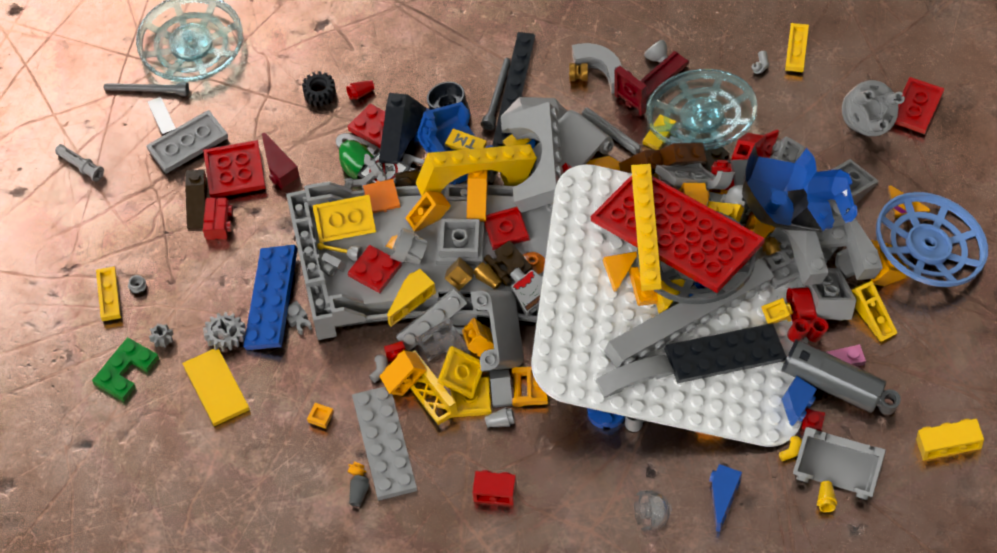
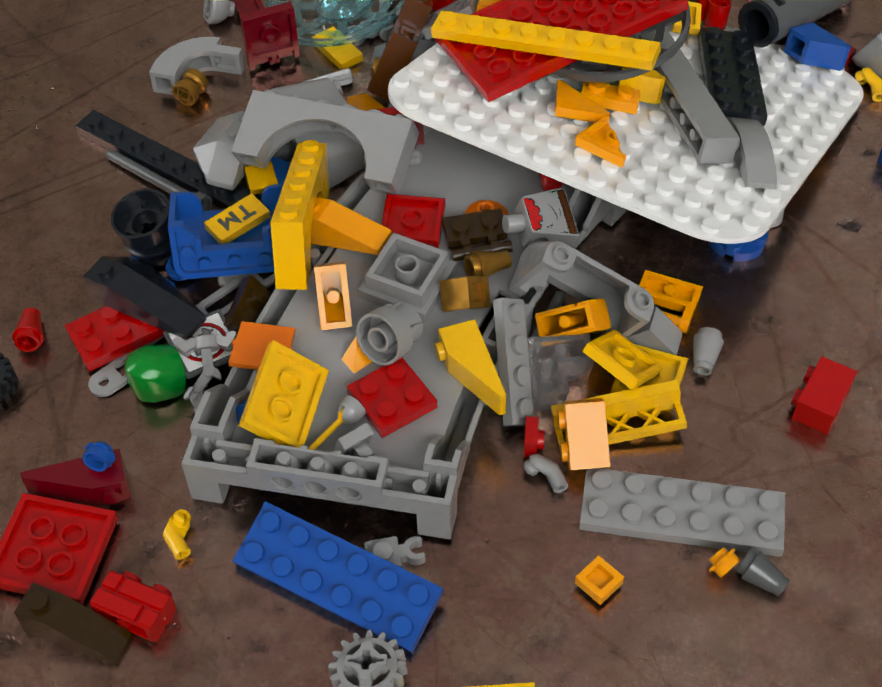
camera: 70 degrees left, 5 degrees down
none -> blue plate [83,441,115,472]
none -> yellow arm [163,509,191,560]
none -> light orange tile [574,116,626,168]

